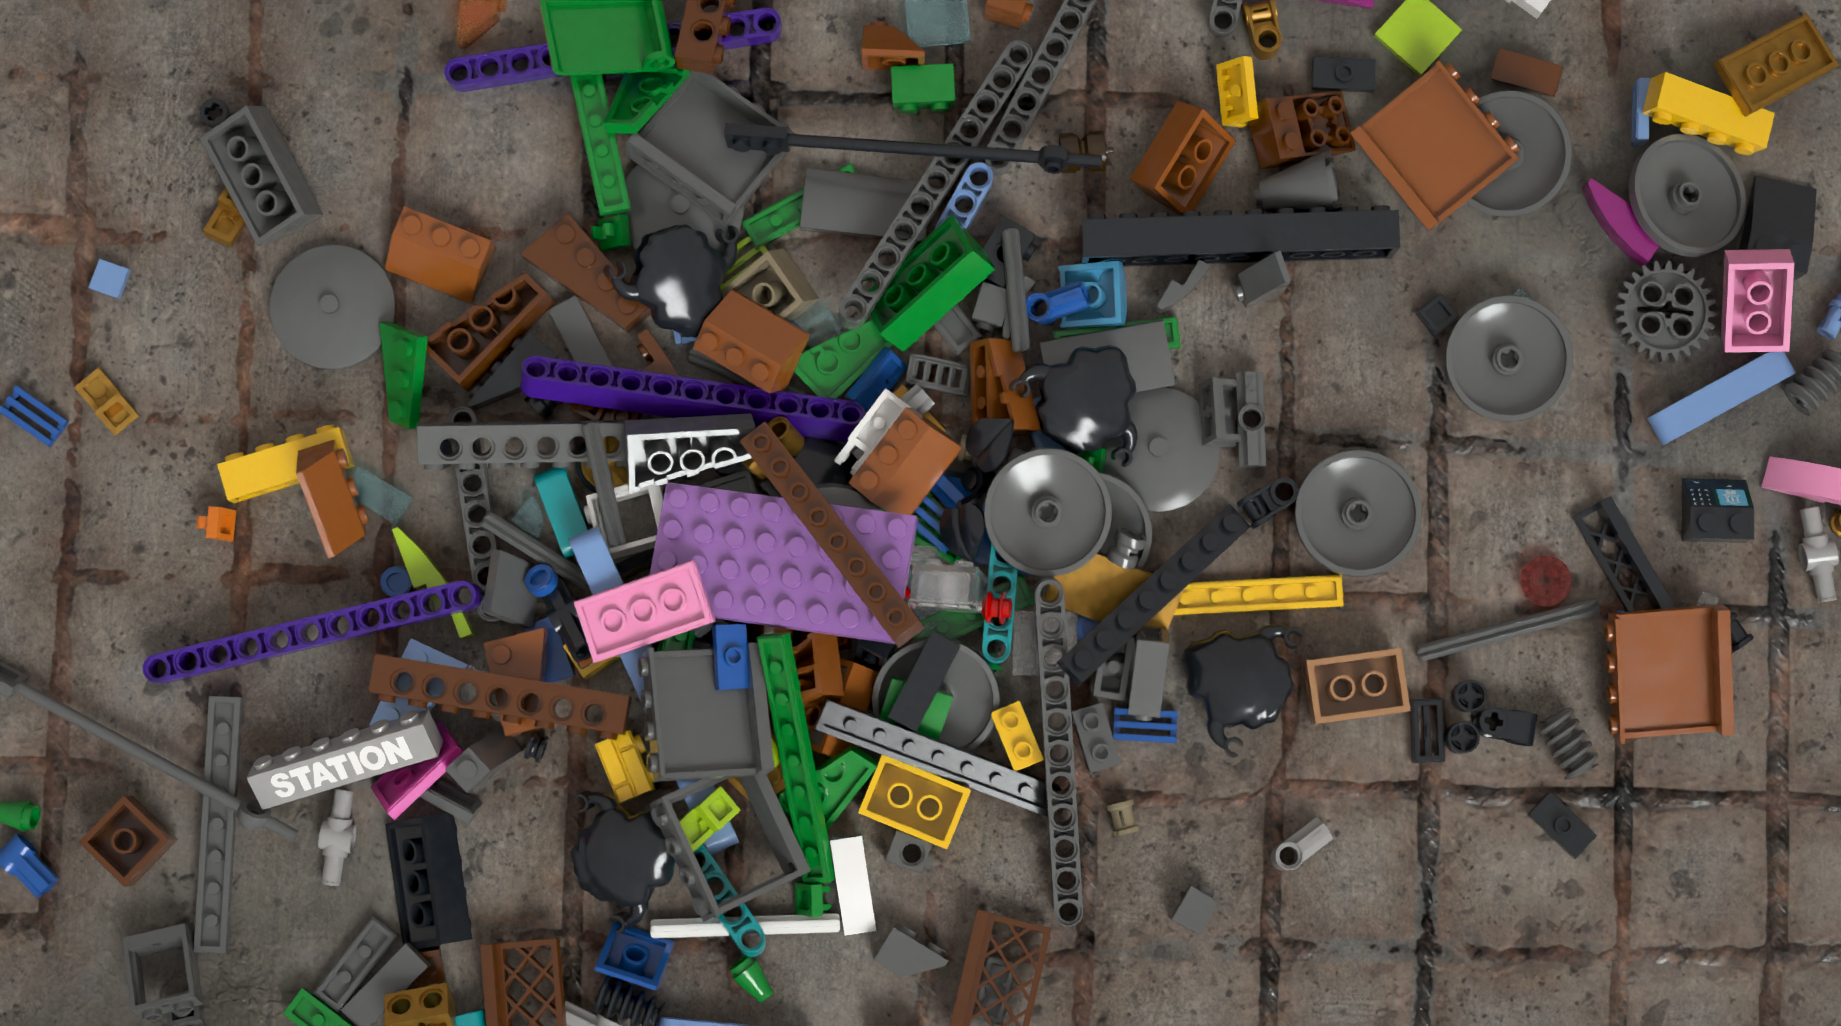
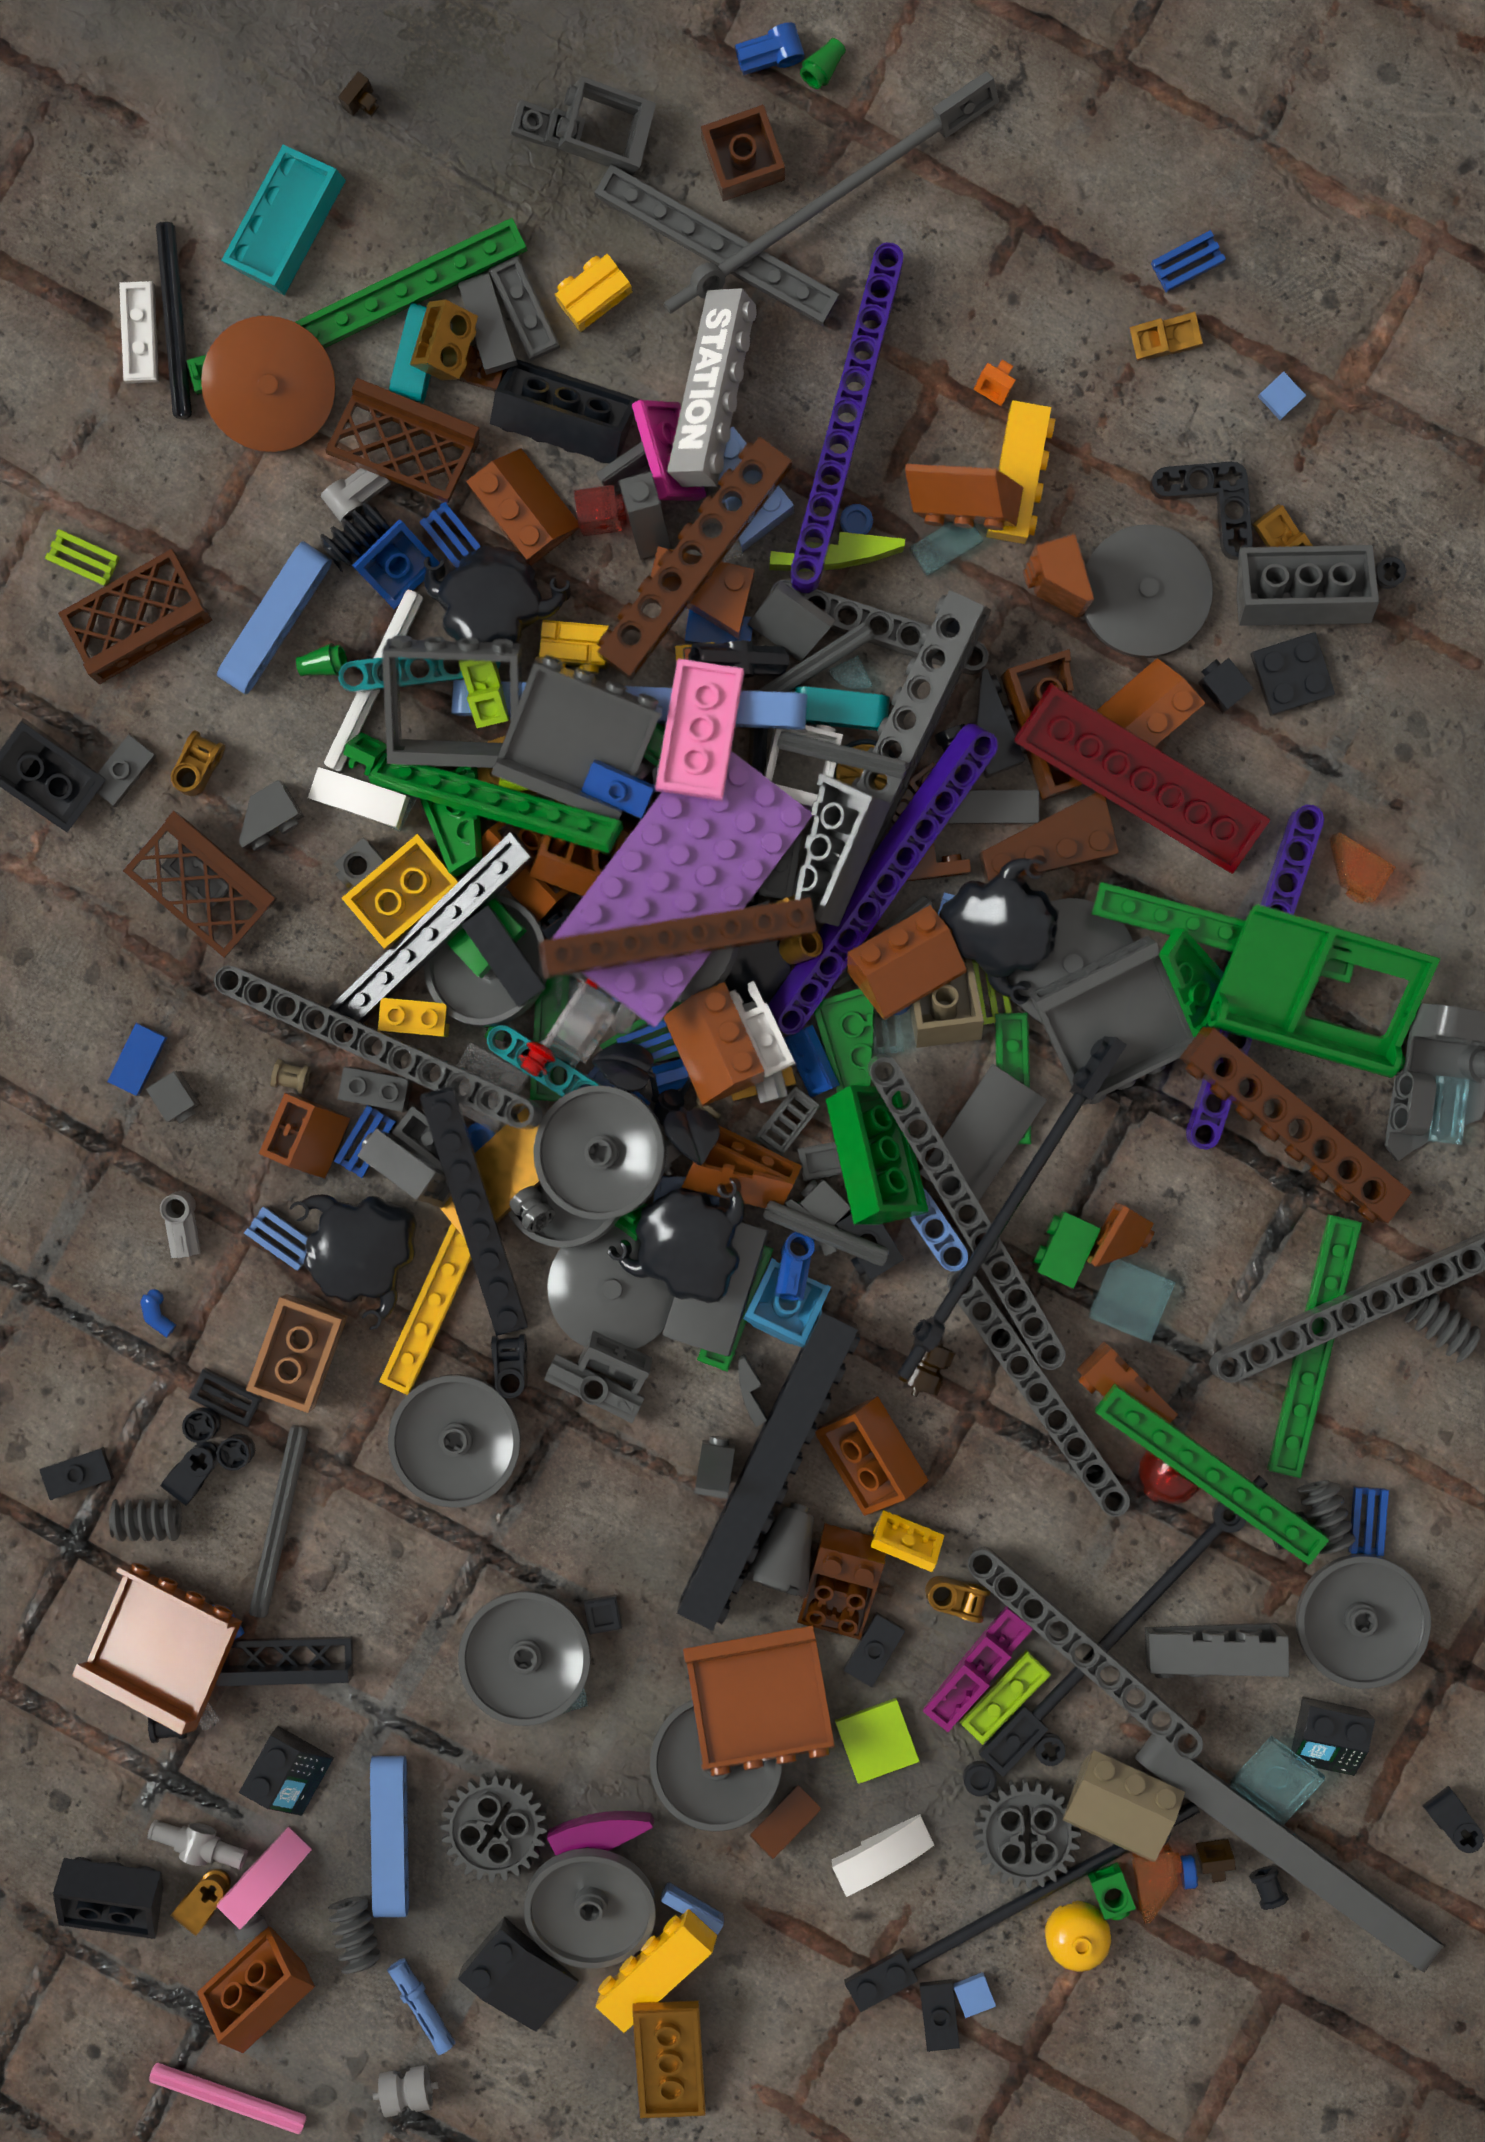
camera: 125 degrees right, 5 degrees up
light grey pin [318,788,357,886] -> none
green wing [379,321,428,429] -> none
blue tile [524,564,558,597] -> none
black bush [524,732,549,763] -> none
green tile [591,214,631,252] -> none
clear red gear [1520,556,1571,606] -> none
bright pink brick [1721,249,1794,352] -> none
none -> blue tile [107,1023,168,1096]
none -> blue arm [140,1289,177,1338]
none -> medium blue tile [244,1206,308,1271]
none -> dark orange slope [258,1092,352,1179]
none -> blue tile [419,502,481,568]
none -> dark orange slope [466,448,582,566]
none -> yellow brick [555,254,632,332]
none -> clear red brick [574,485,627,536]
none -> dark red plate [1014,683,1271,874]
none -> dark orange slope [1023,534,1094,618]
none -> black beam [1150,461,1253,560]
none -> black brick [1198,658,1254,714]
none -> black plate [1250,632,1335,716]

